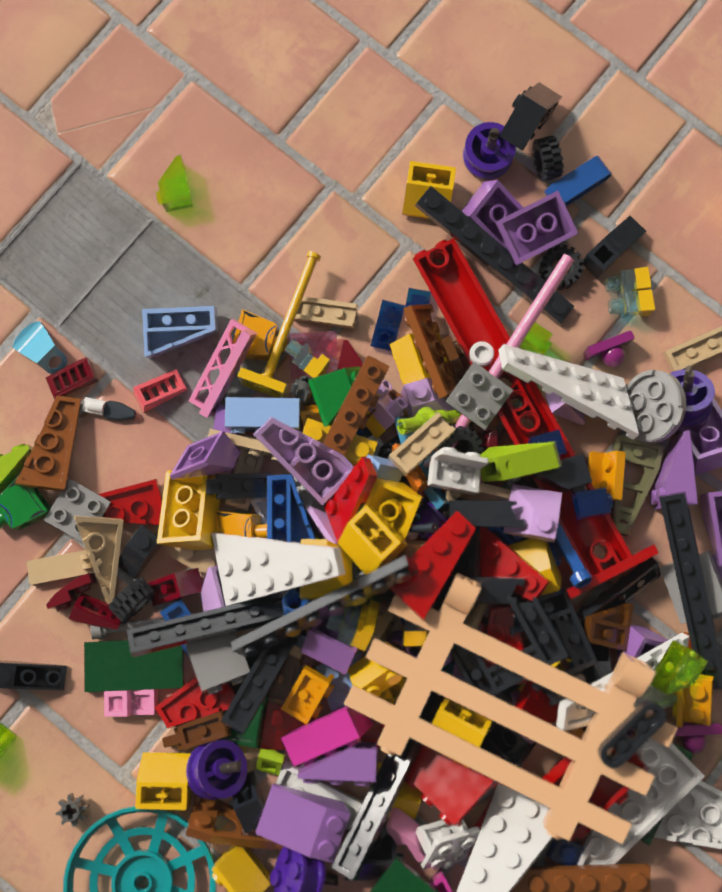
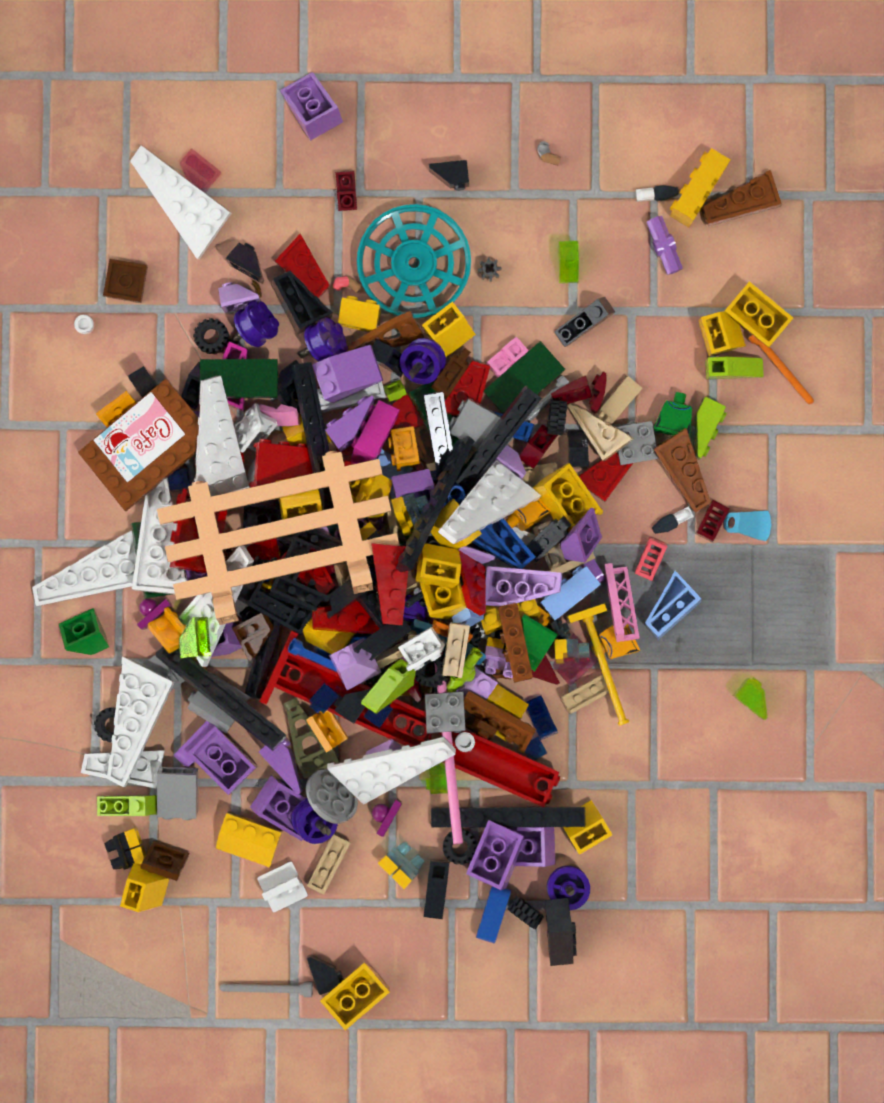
camera: 145 degrees right, 5 degrees up
black plate [598,700,666,768] -> none

